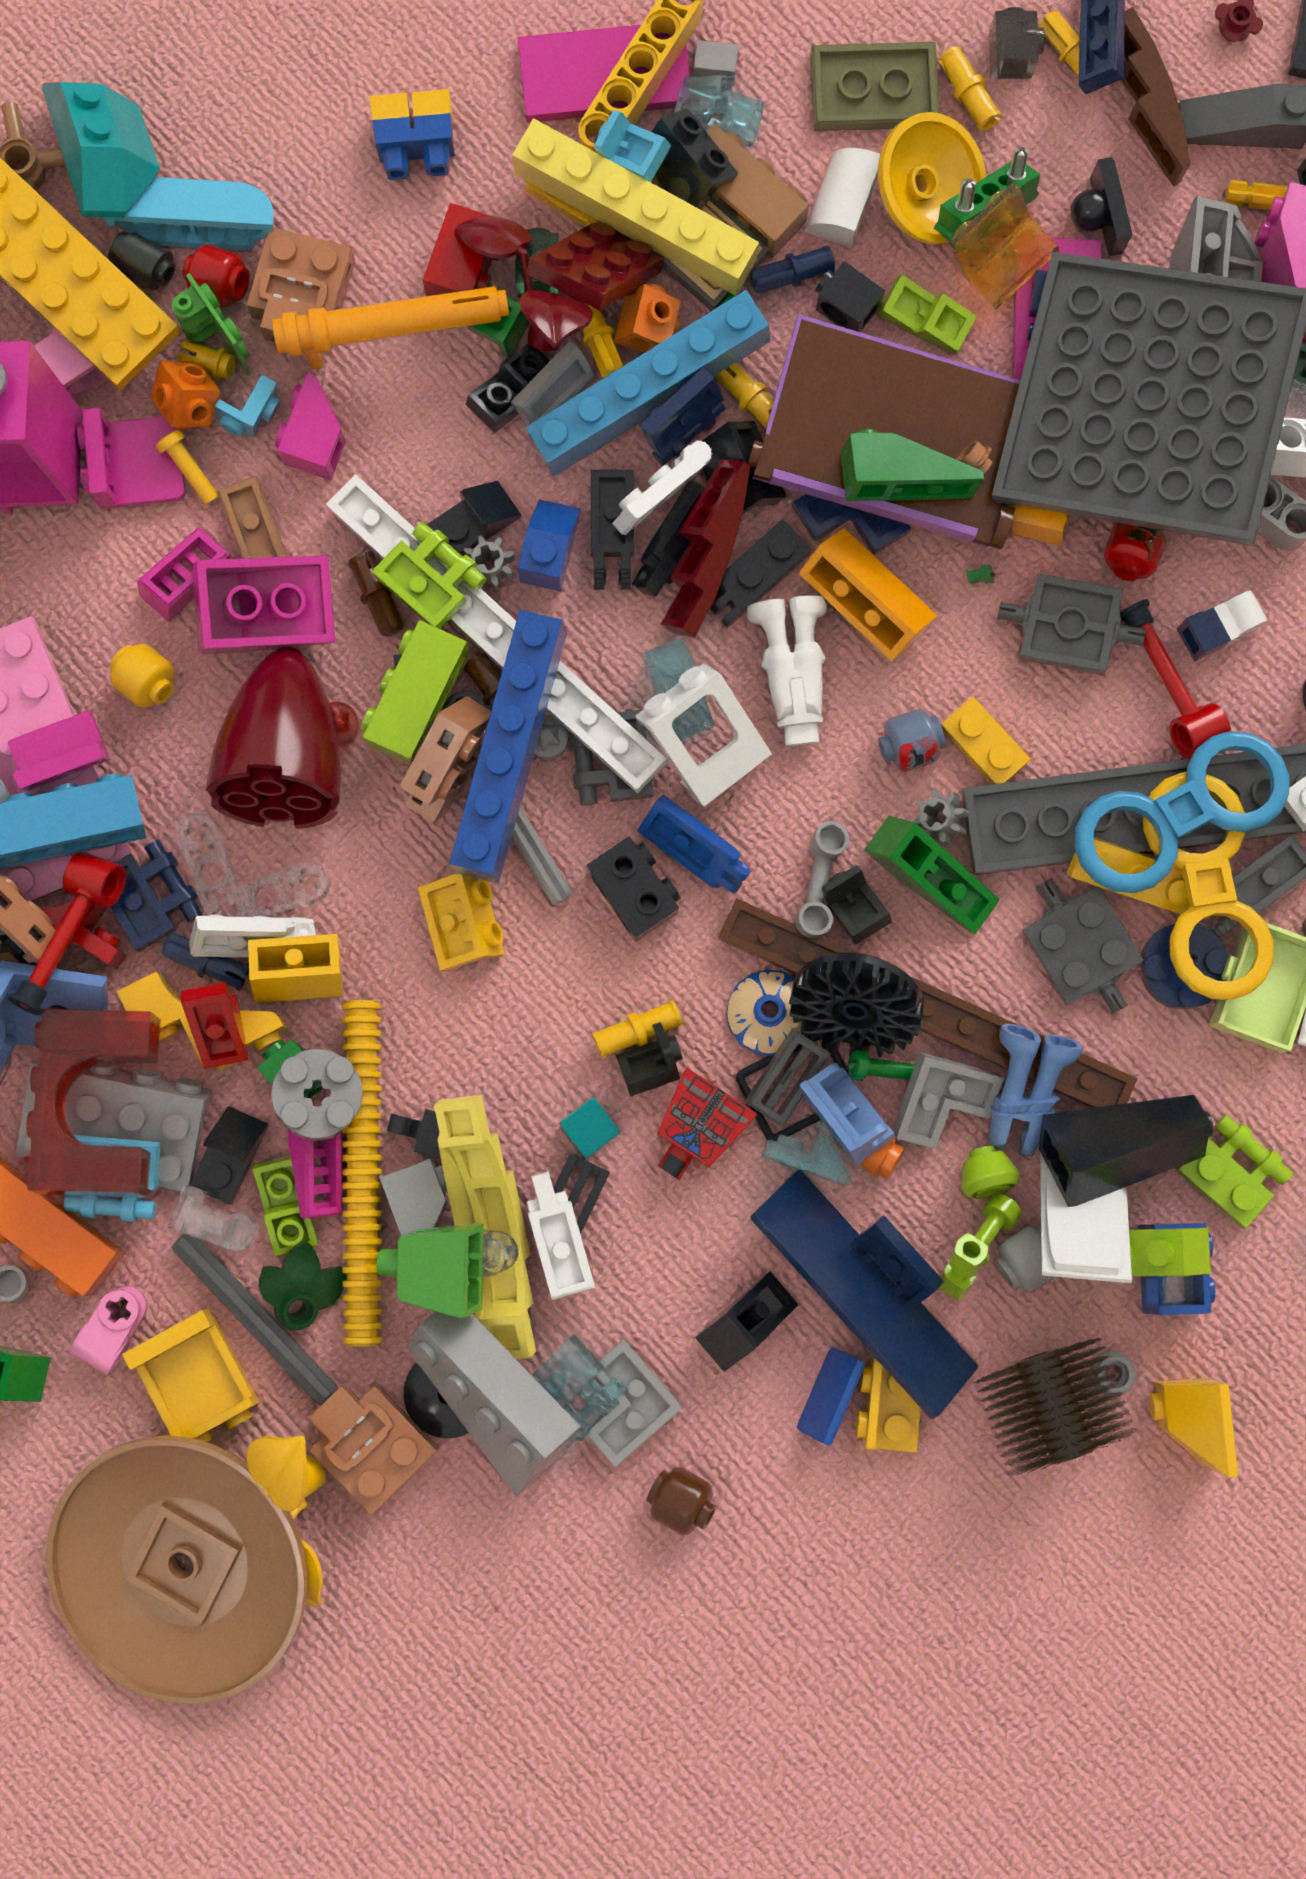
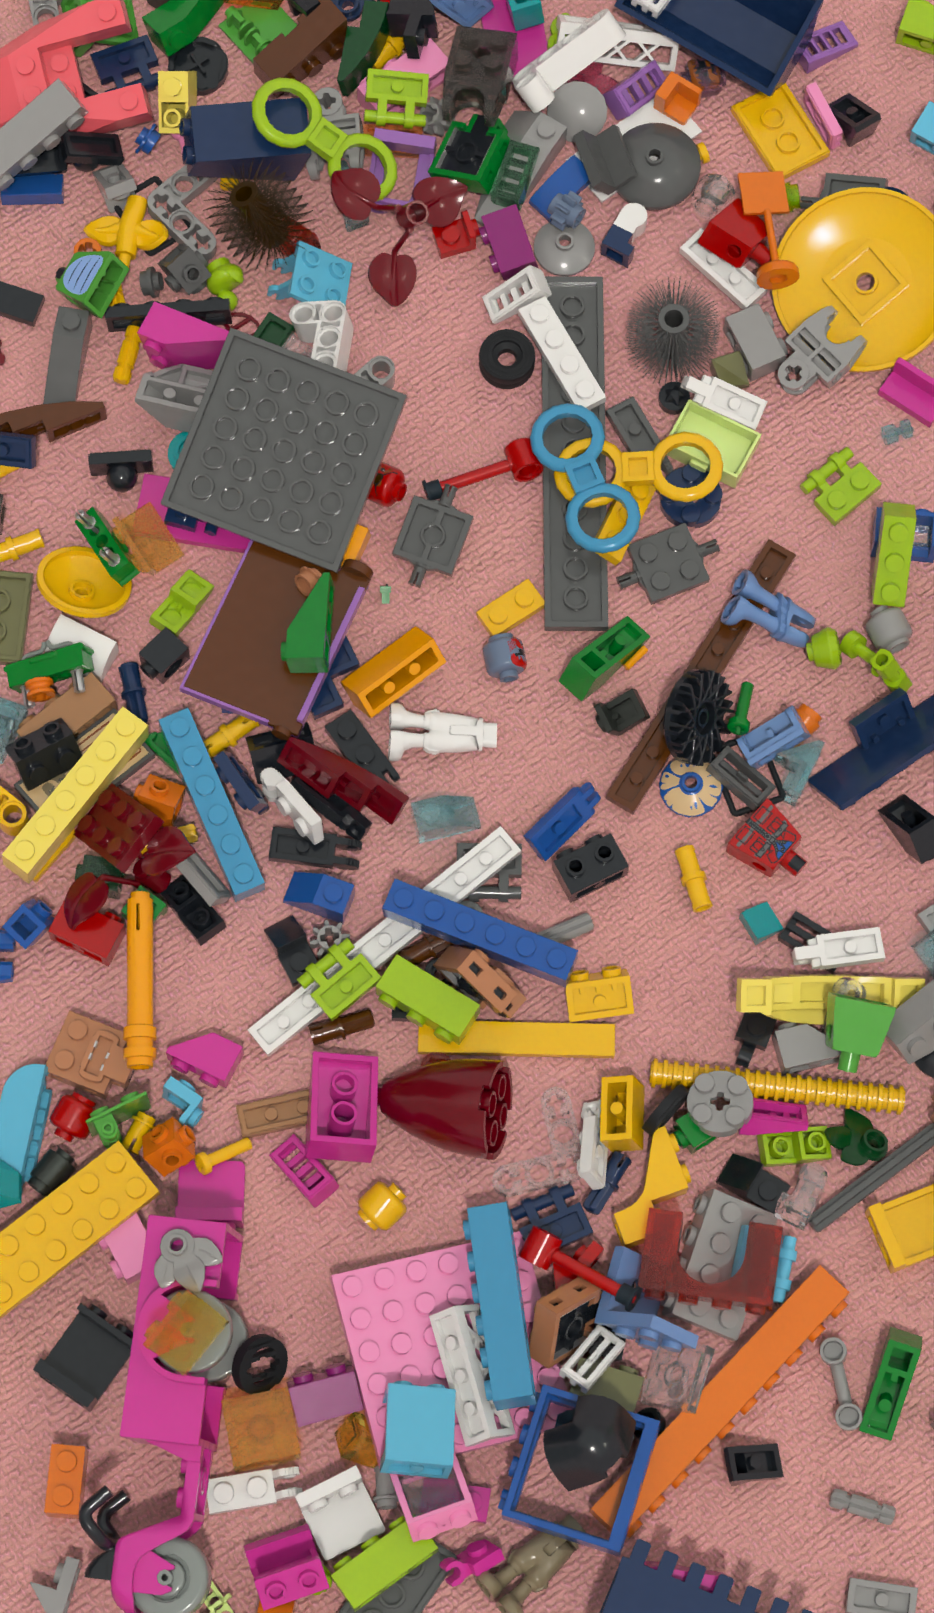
camera: 80 degrees left, 10 degrees down
dark pink panel [8,711,111,791] -> none
bright pink piece [69,1286,147,1376] -> none
red slope [181,982,248,1069] -> none
medium azure bracket [594,110,671,182] -> none
pearl dark grey bracket [616,1022,683,1097] -> none
white window [635,663,772,807] -> none
light grey bar [794,821,849,939] -> none
light grey plate [892,1052,1004,1149] -> none
light grey gear [913,790,970,845] -> none
black slope [1038,1095,1213,1207] -> none
white piece [1040,1153,1132,1283] -> none
leg [1177,591,1268,662] -> none
none -> blue brick [2,898,55,949]
none -> green piece [4,640,94,709]
none -> orange bush [25,676,56,702]
none -> yellow tile [418,1021,615,1059]
none -> light orange piece [623,645,648,671]
none -> black piece [642,1084,689,1137]

